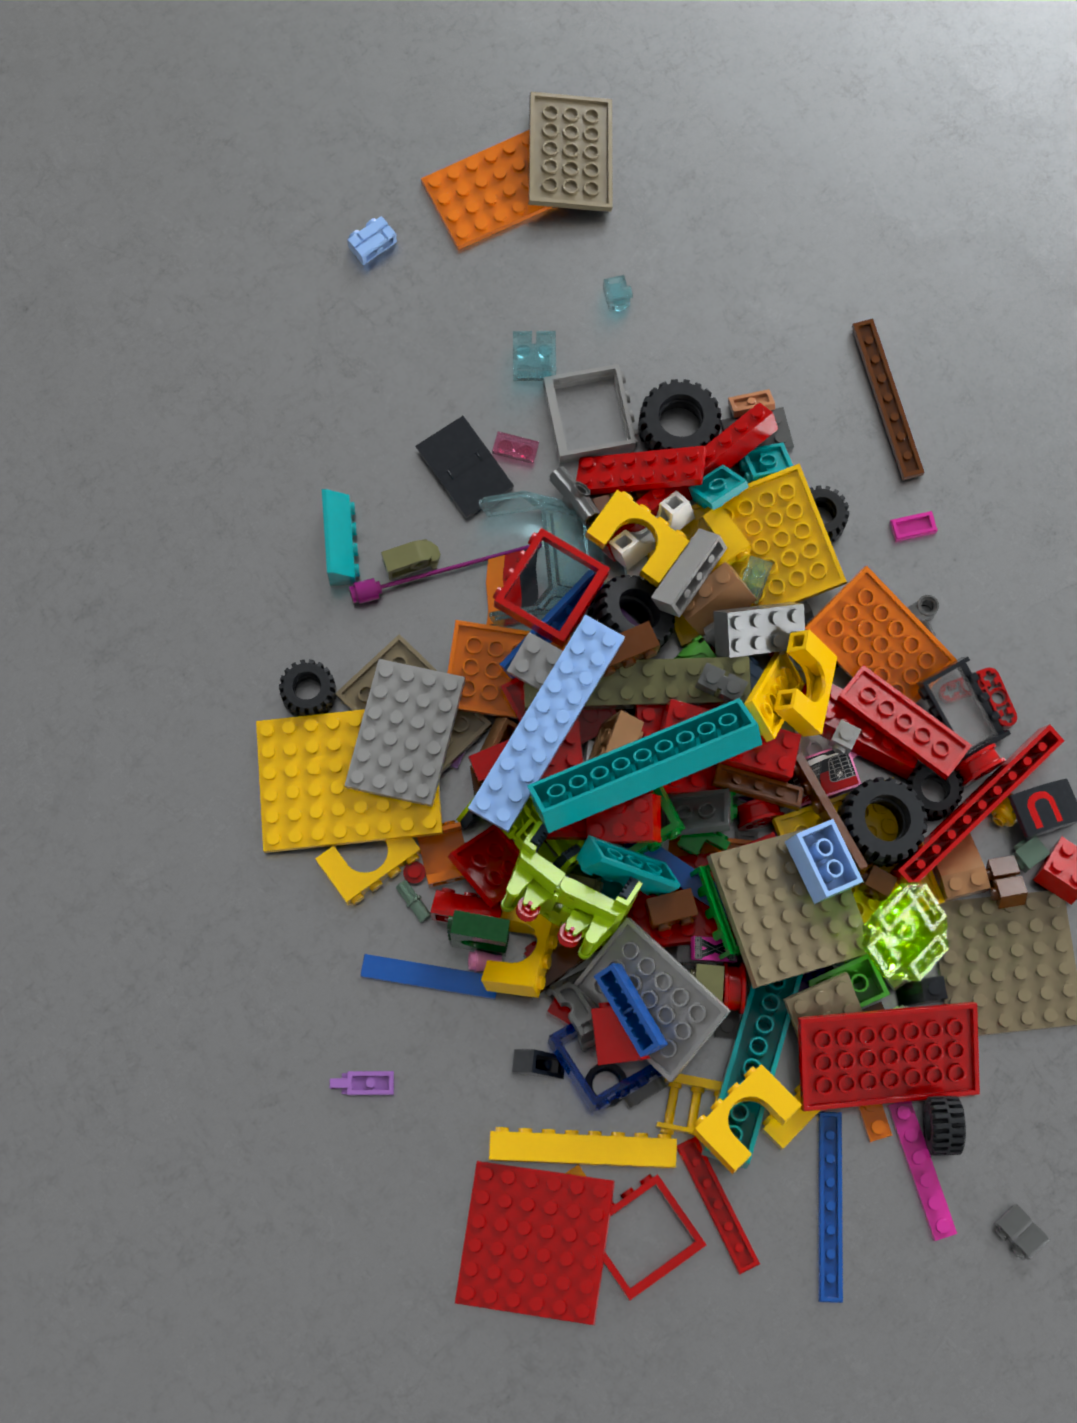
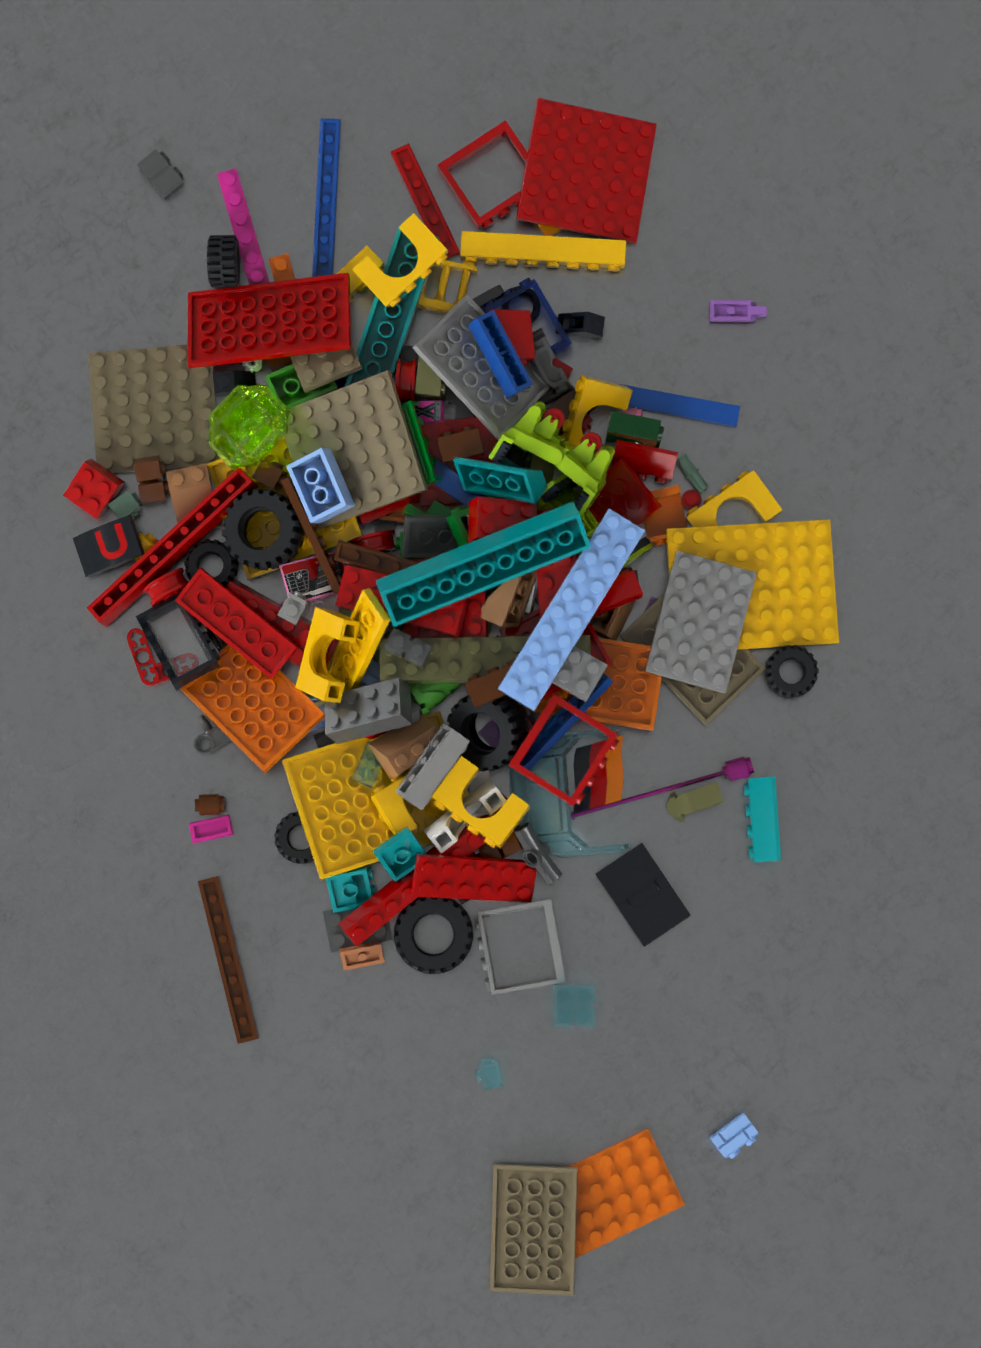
camera: 175 degrees left, 10 degrees up
clear pink plate [492,431,539,464] -> none
none -> reddish brown brick [195,794,224,815]

